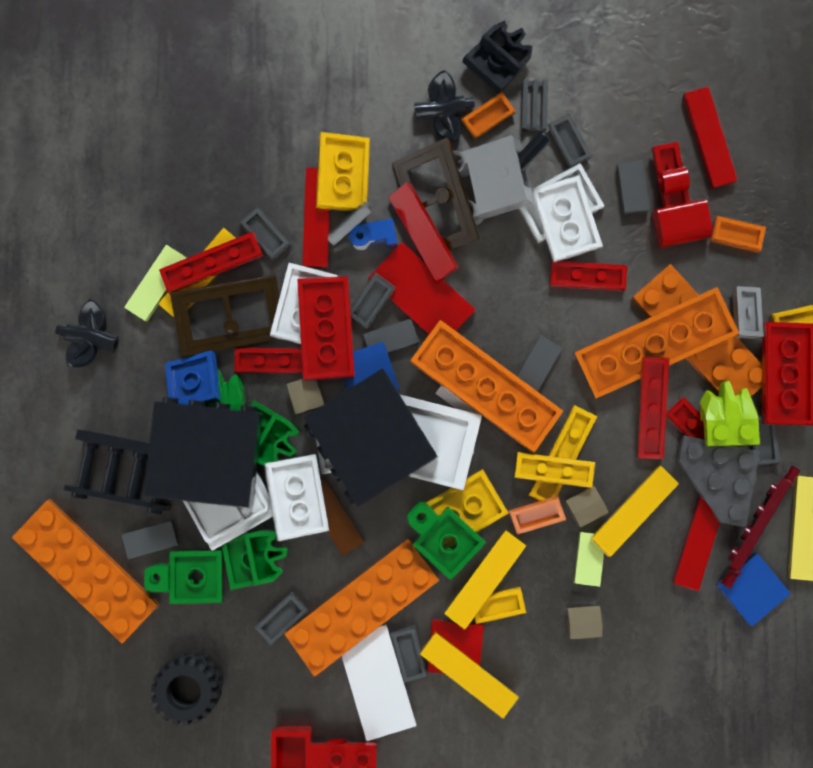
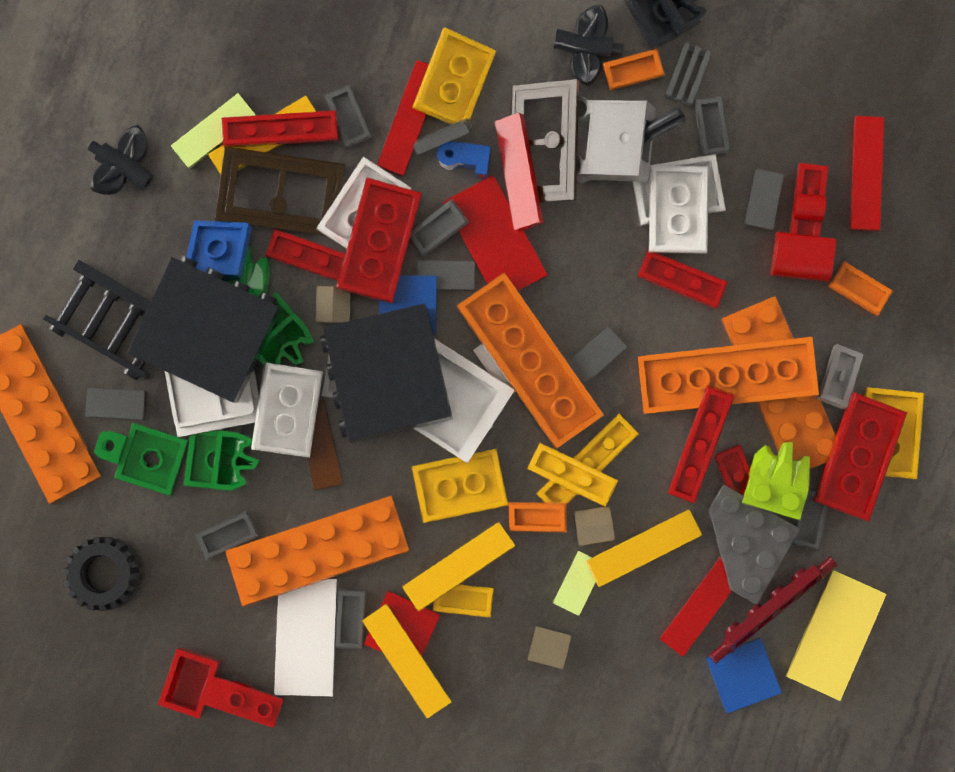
camera: 15 degrees right, 0 degrees up
green plate [407,501,486,580] -> none

